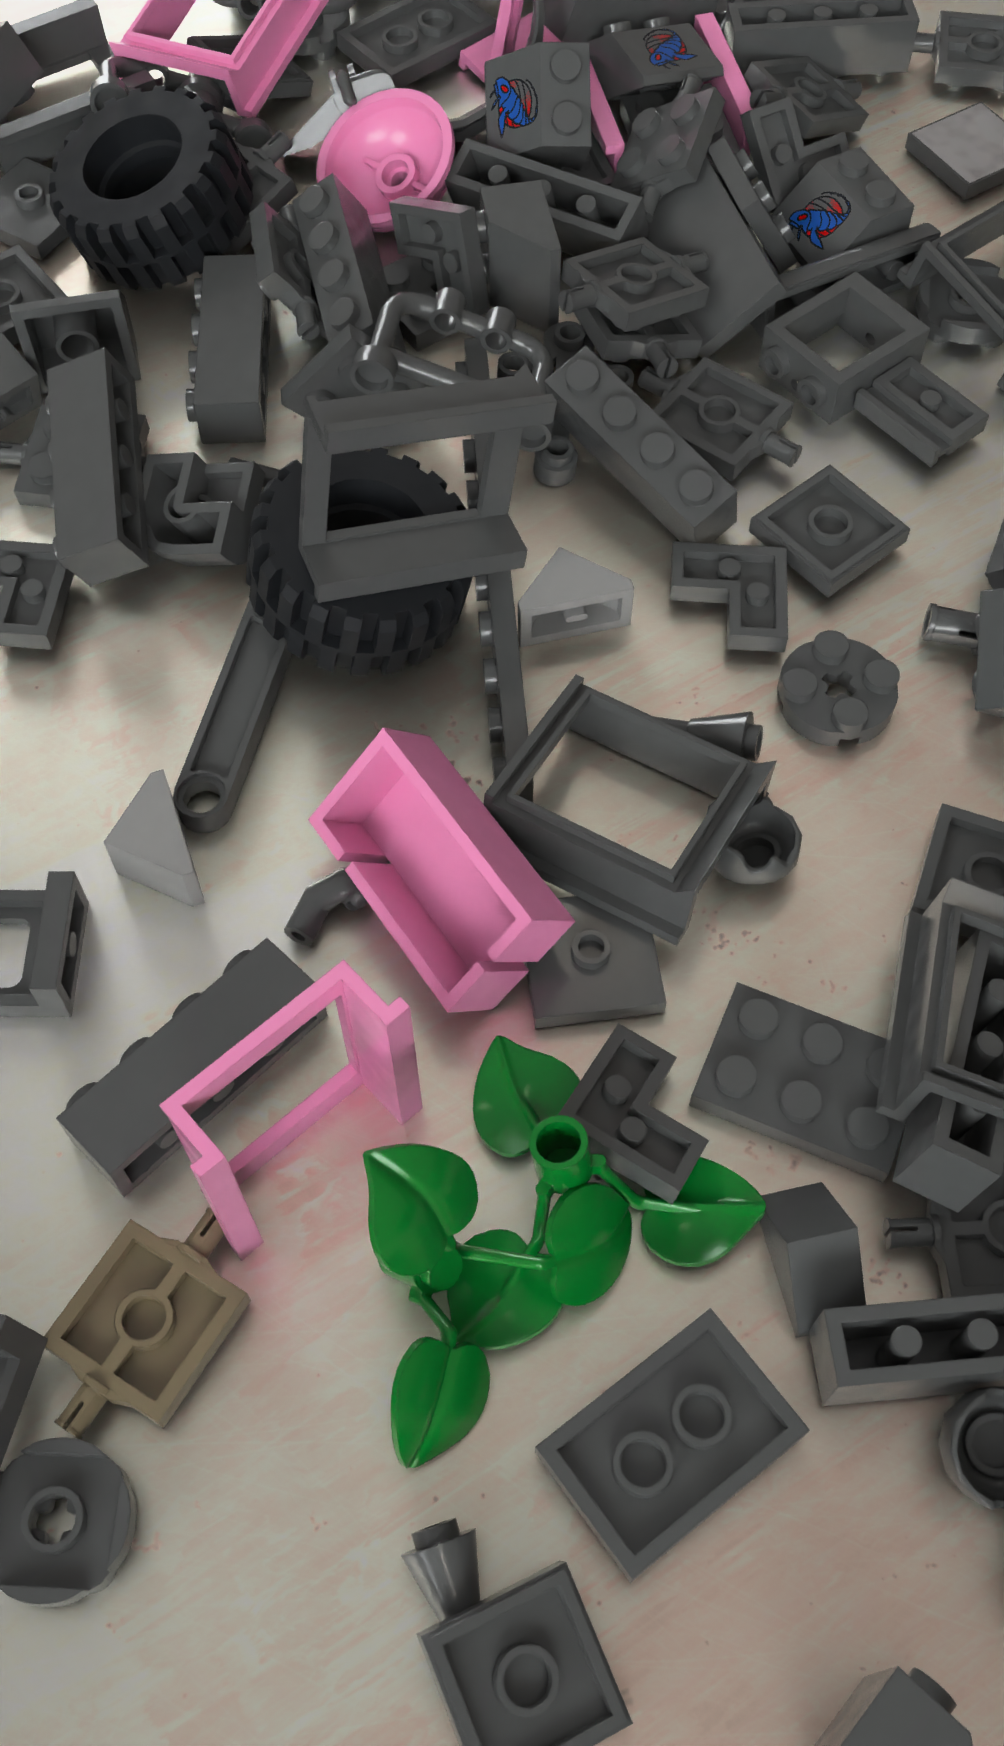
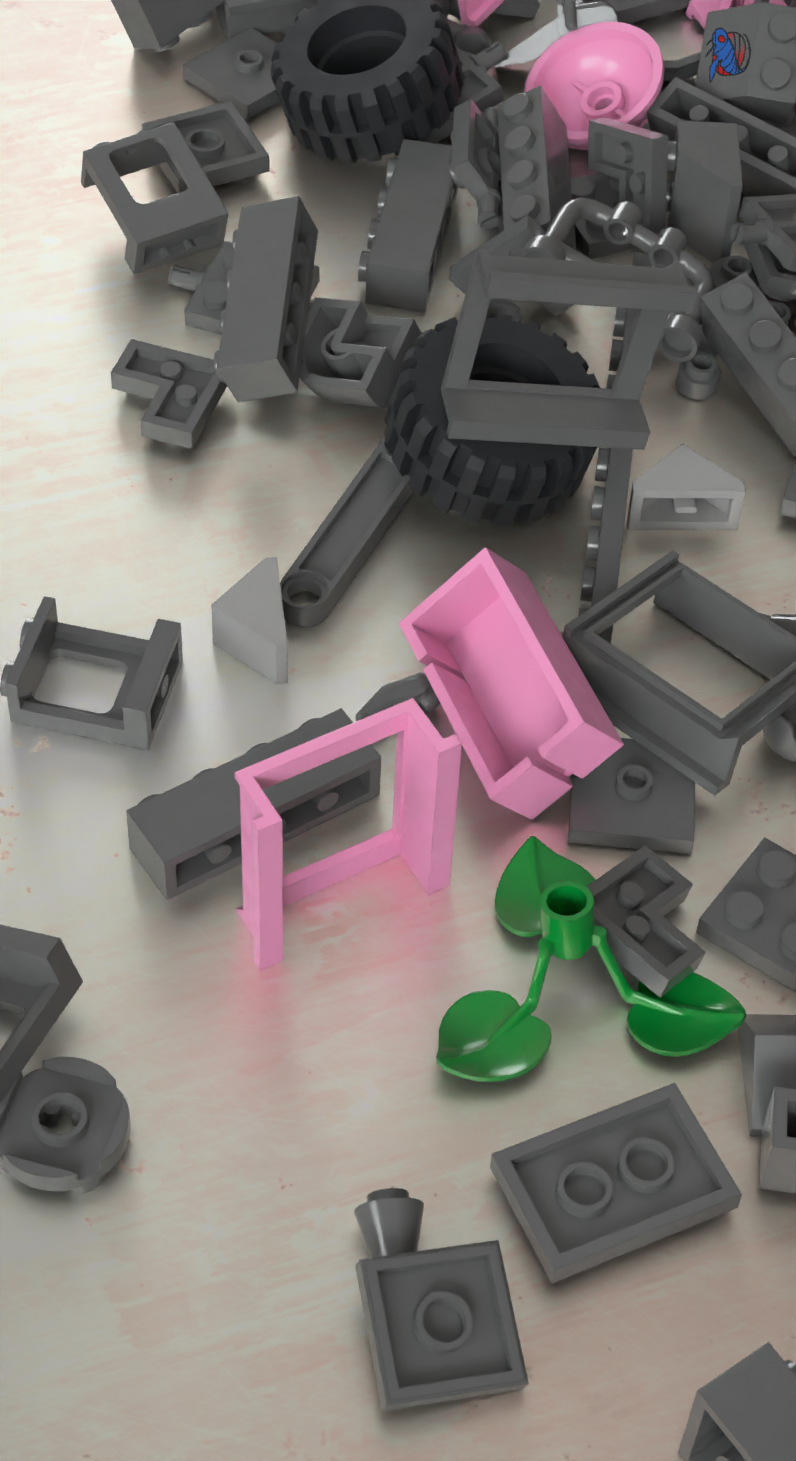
camera: 10 degrees right, 10 degrees down
dark grey slope [9,289,141,394] -> none
dark tan plate [44,1208,251,1440] -> none
green plant [363,1143,632,1468] -> none

